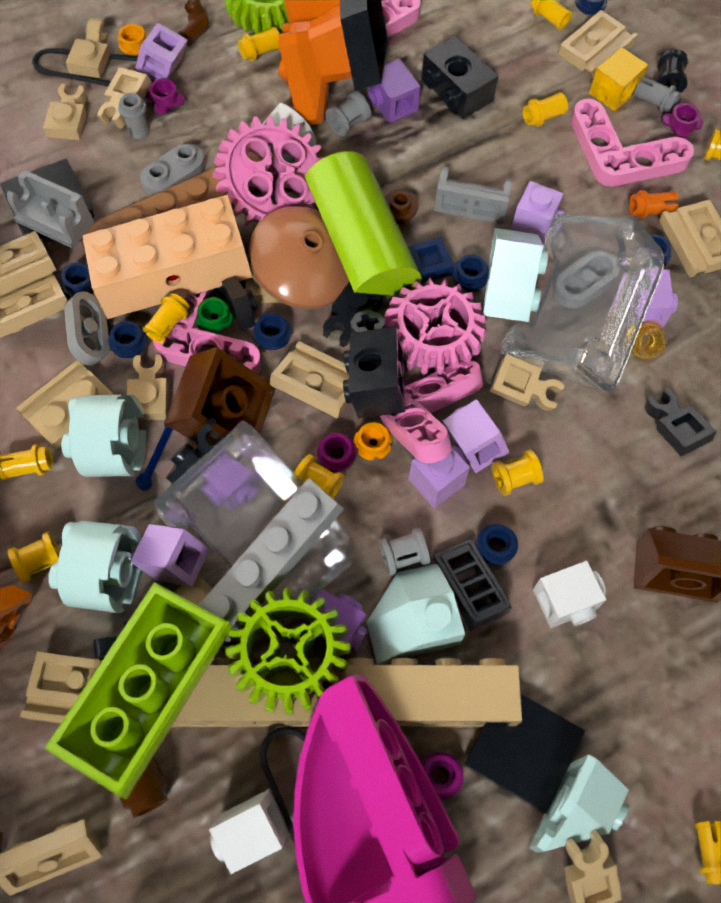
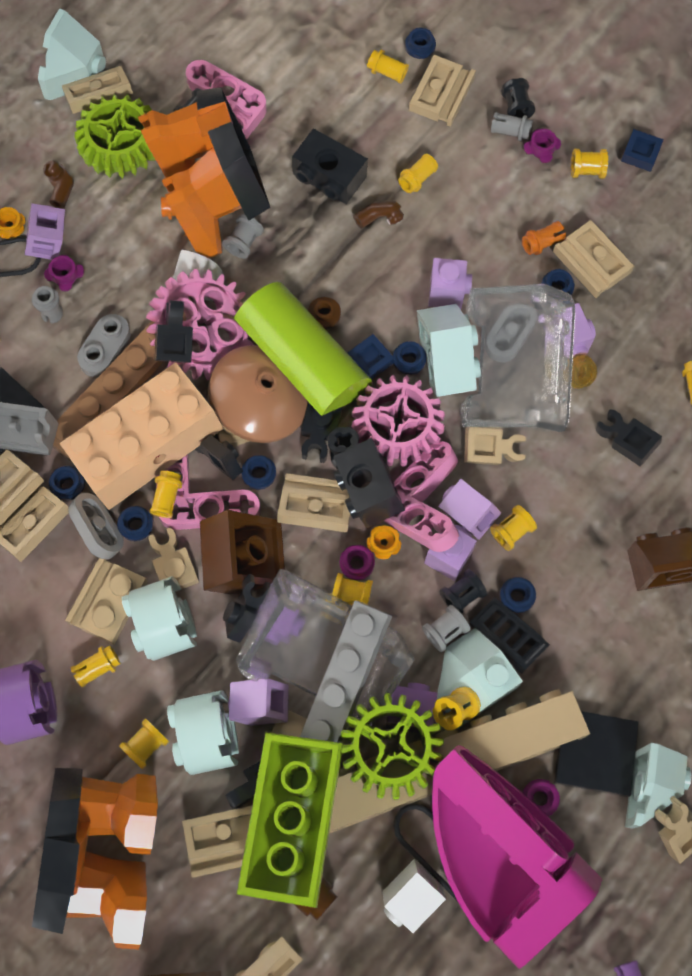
camera: 20 degrees left, 5 degrees up
tan plate [98,67,152,129] -> none
clear blue hinge [135,418,174,491] -> none
green plate [196,297,233,334] -> none
yellow pin [238,27,279,62] -> none
medium lavender brick [367,59,420,123] -> none
light grey hinge [434,166,513,224] -> none
white brick [533,561,606,628] -> none
bright pink beam [571,99,694,187] -> none
yellow brick [589,47,648,111] -> none
none -> black plate [154,300,193,363]
none -> reddish brown arm [353,201,404,229]
none -> yellow bush [432,687,481,730]
none -> black bush [439,569,488,614]

